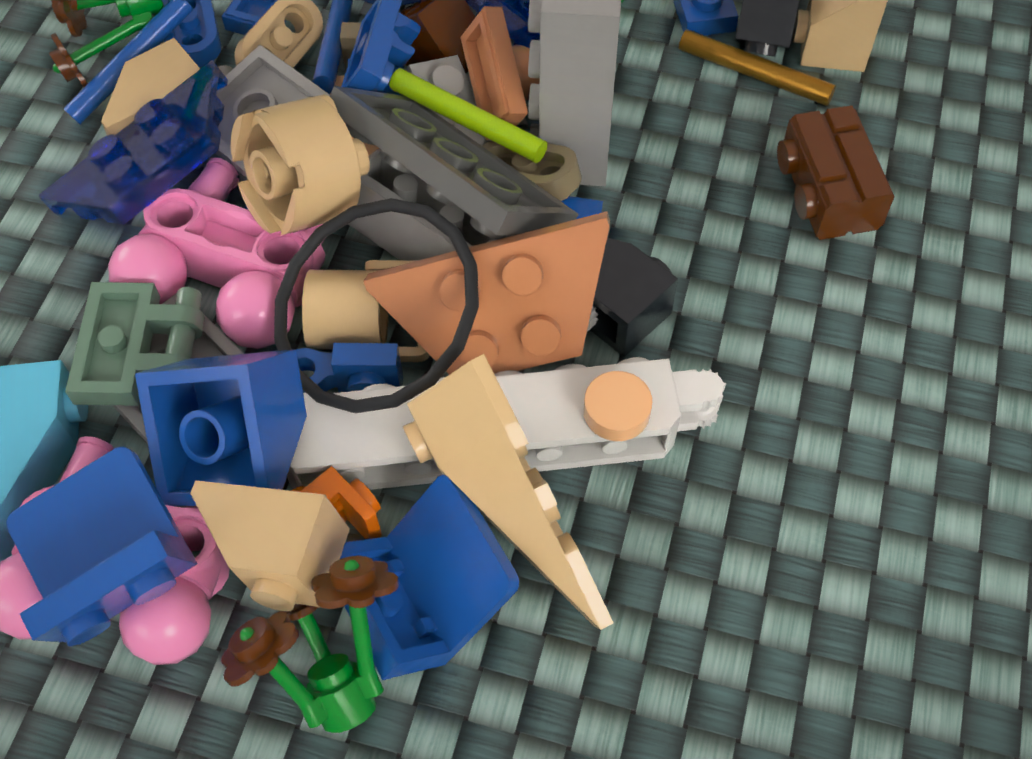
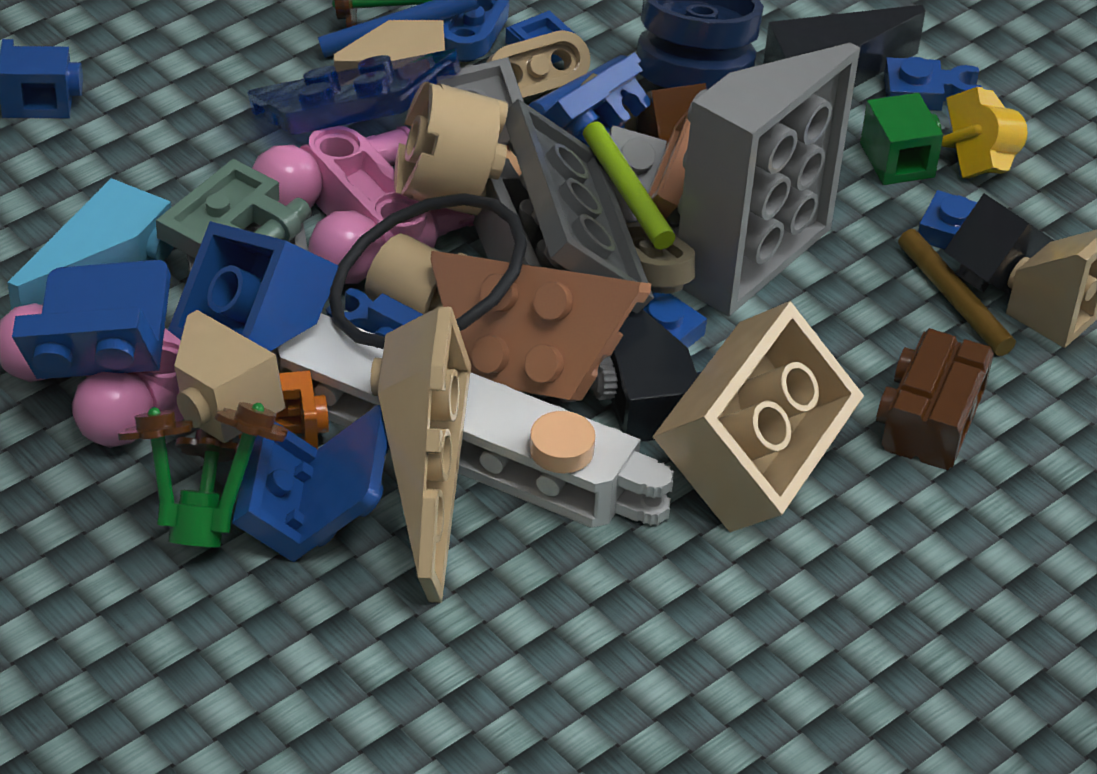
camera: 30 degrees right, 15 degrees down
none -> tan brick [653,301,864,532]

